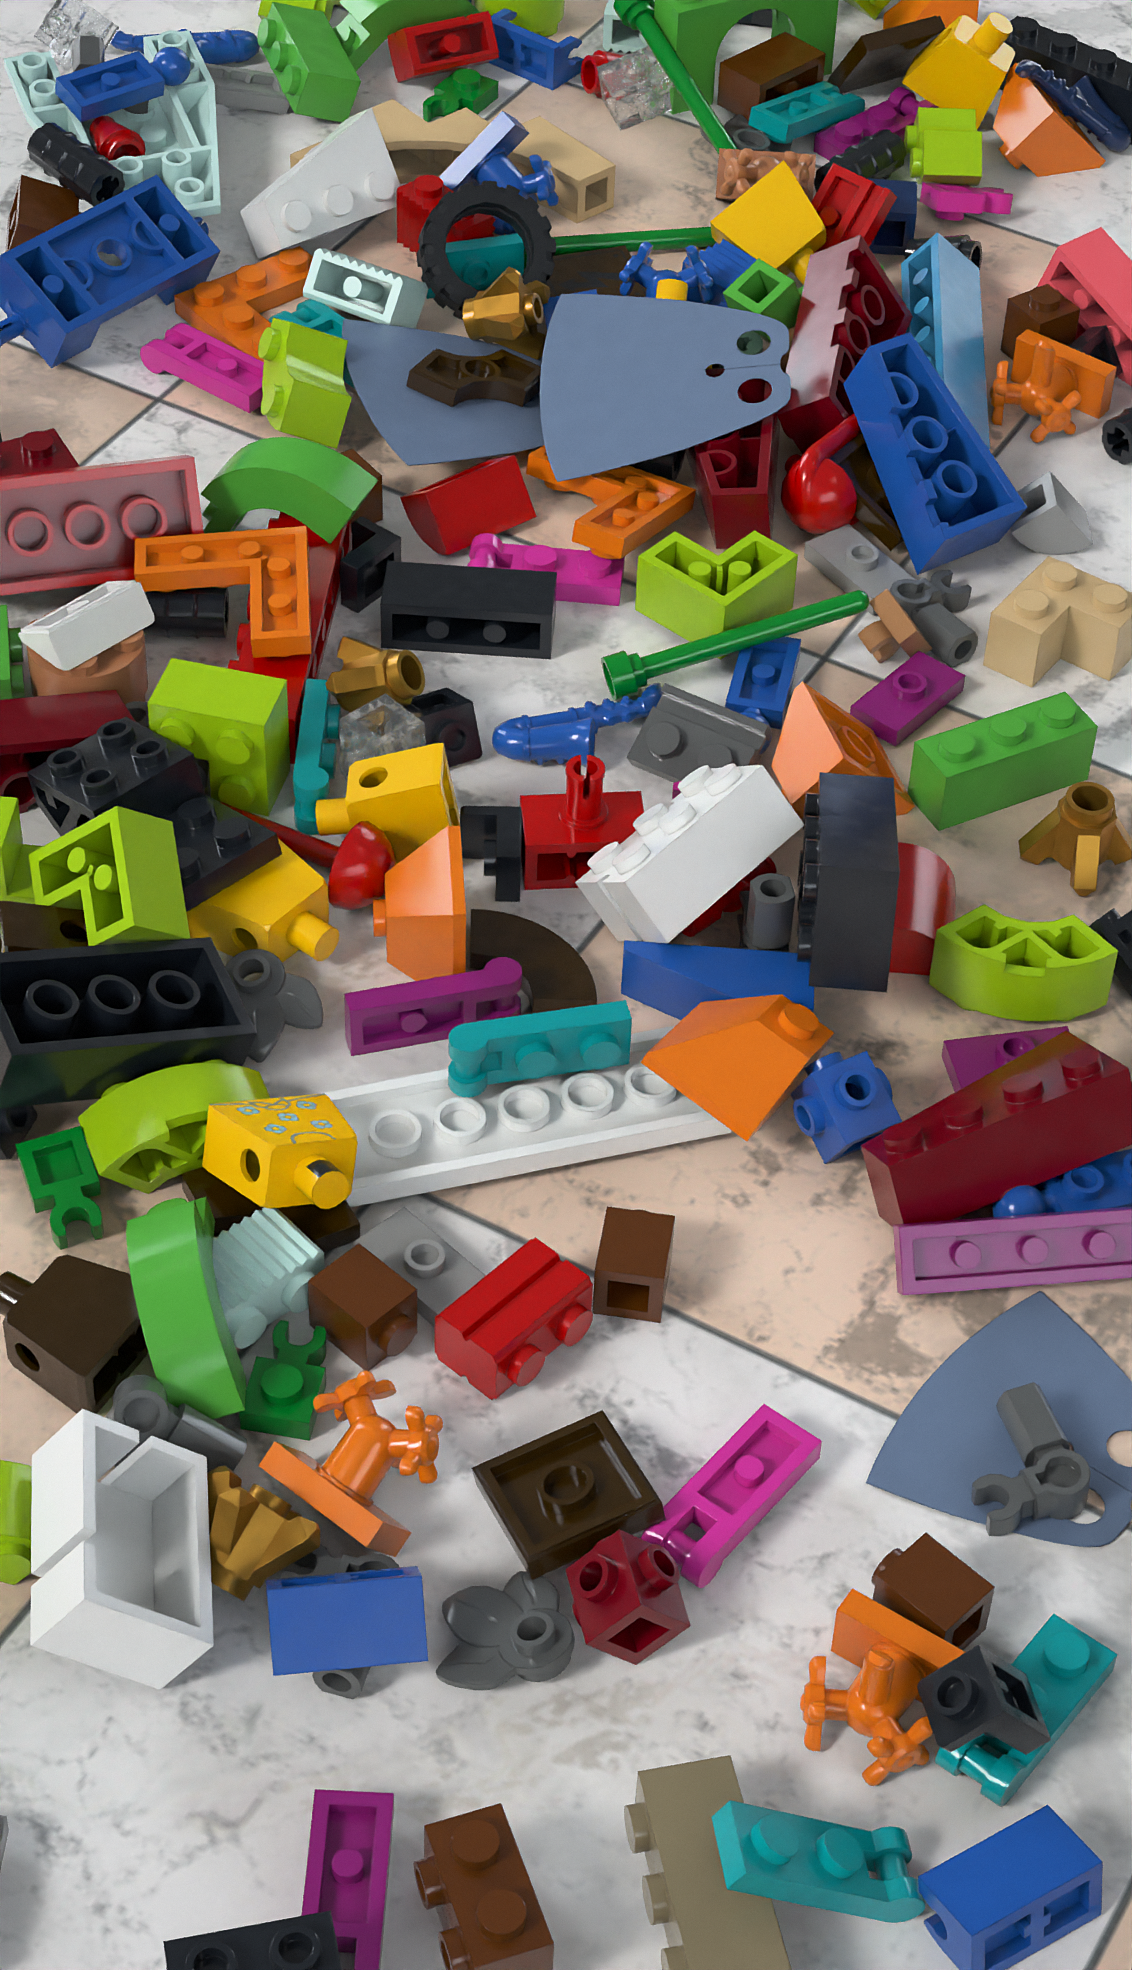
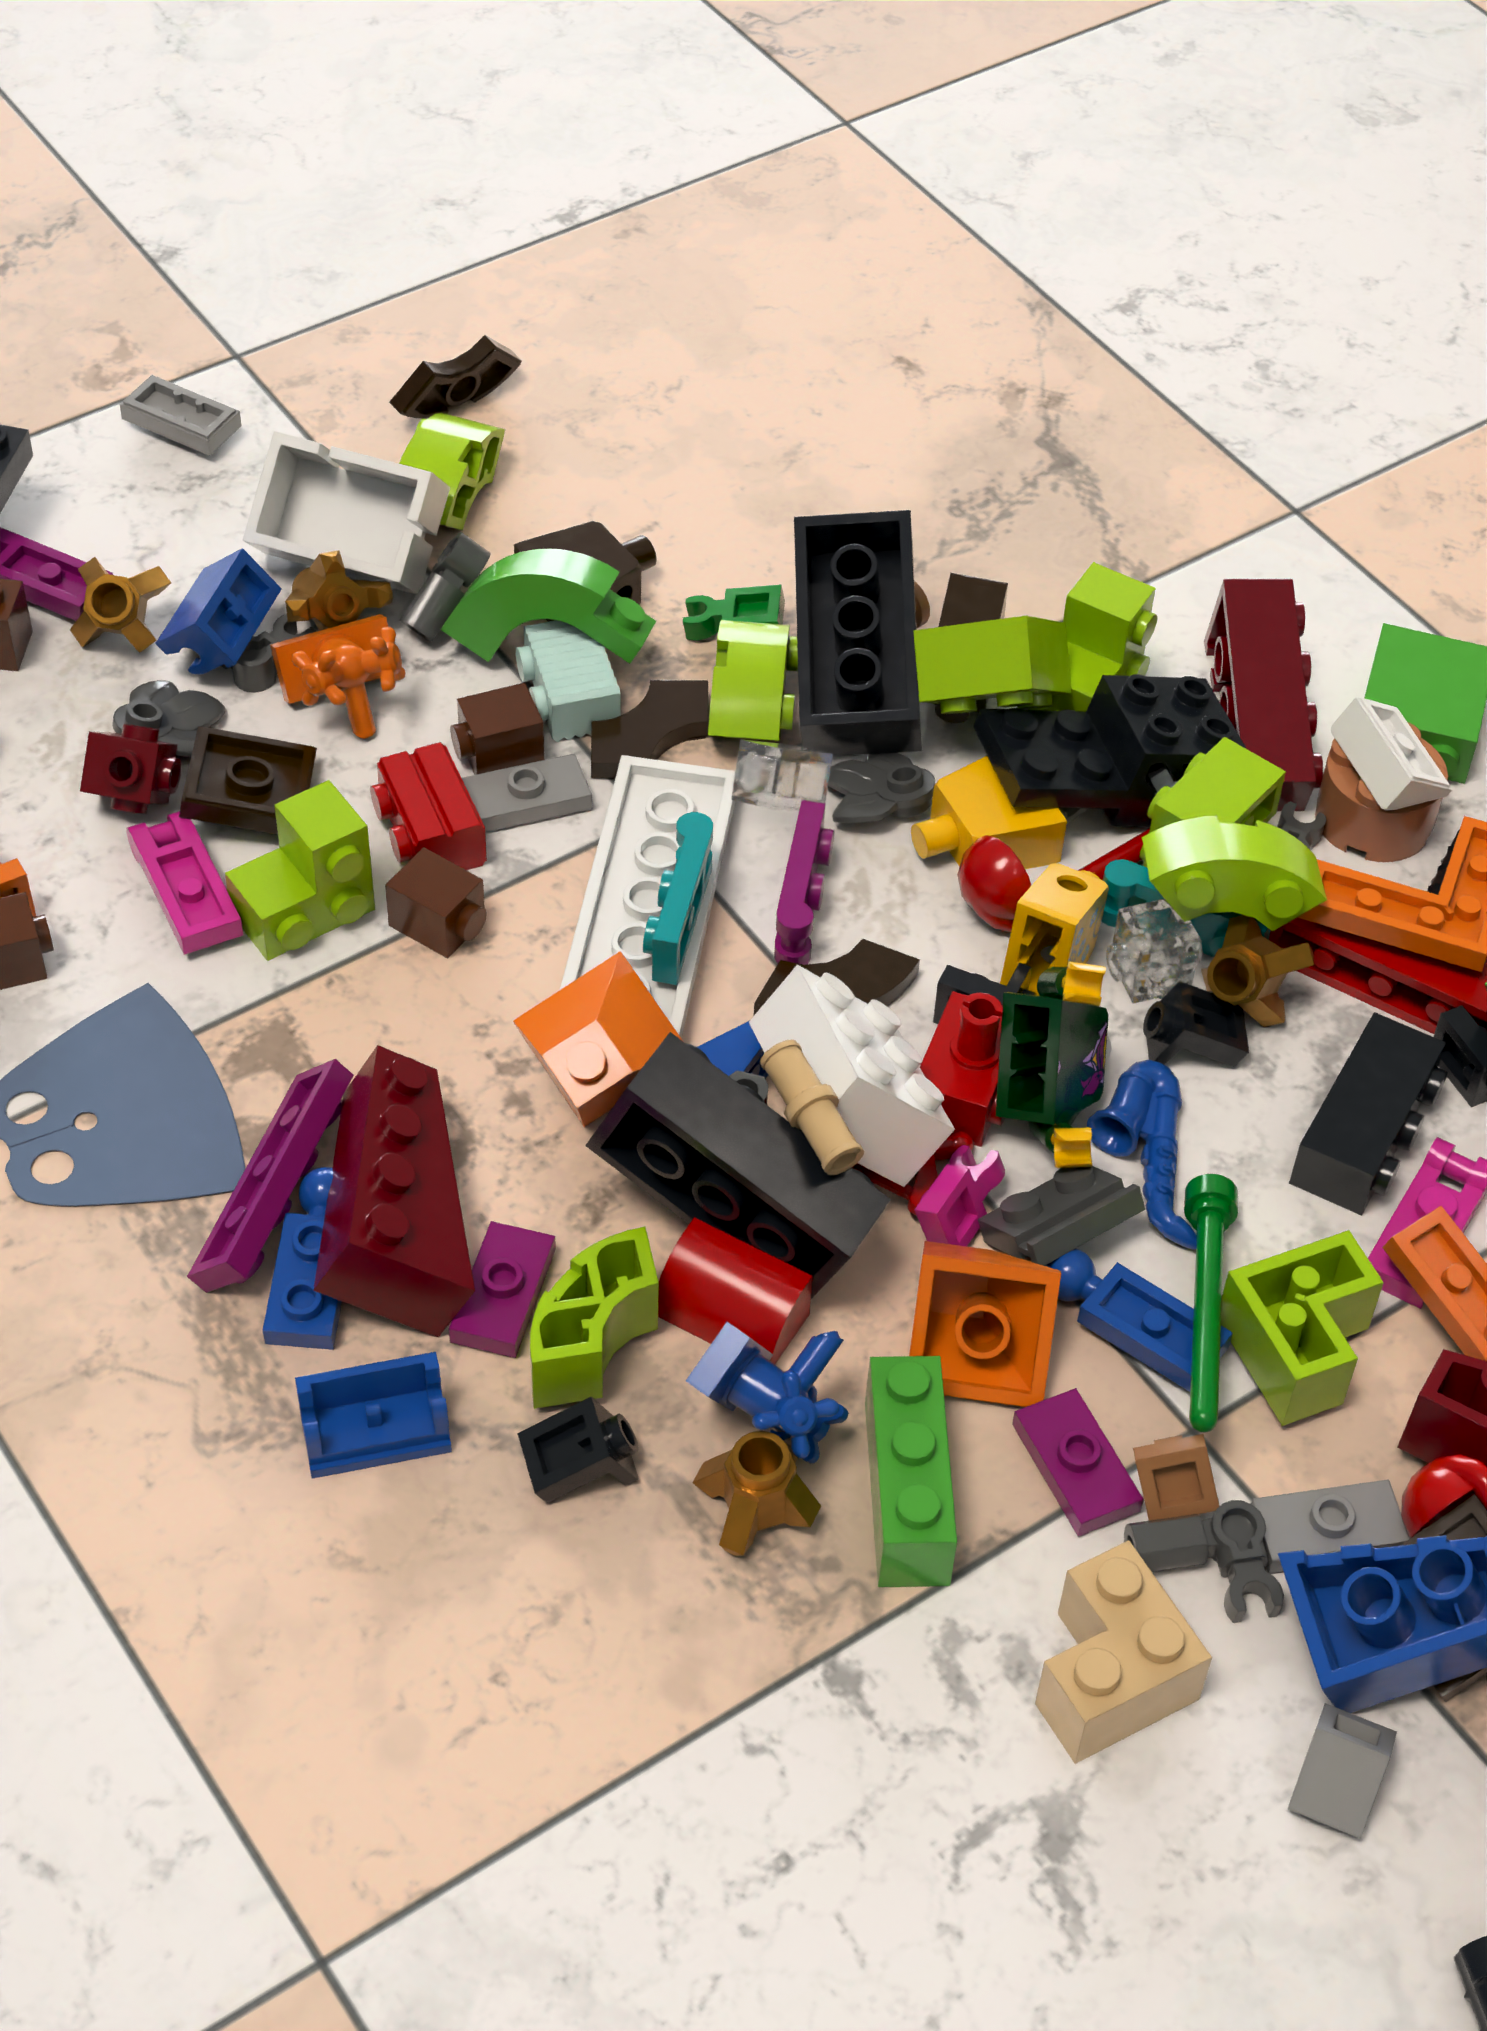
camera: 115 degrees right, 5 degrees up
yellow torso [202,1093,358,1209] -> none
green plate [239,1320,326,1441] -> none
orange slope [373,826,466,981] -> none
blue brick [790,1051,902,1164] -> none
dark grey bar [971,1382,1091,1536] -> none
none -> pearl gold rock [70,557,171,653]
none -> lime brick [225,780,375,961]
none -> blue piece [686,1322,849,1464]
none -> clear brick [731,740,833,812]
none -> tan pin [760,1040,864,1175]
none -> dark green torso [995,961,1112,1168]
none -> lime brick [1142,816,1327,931]

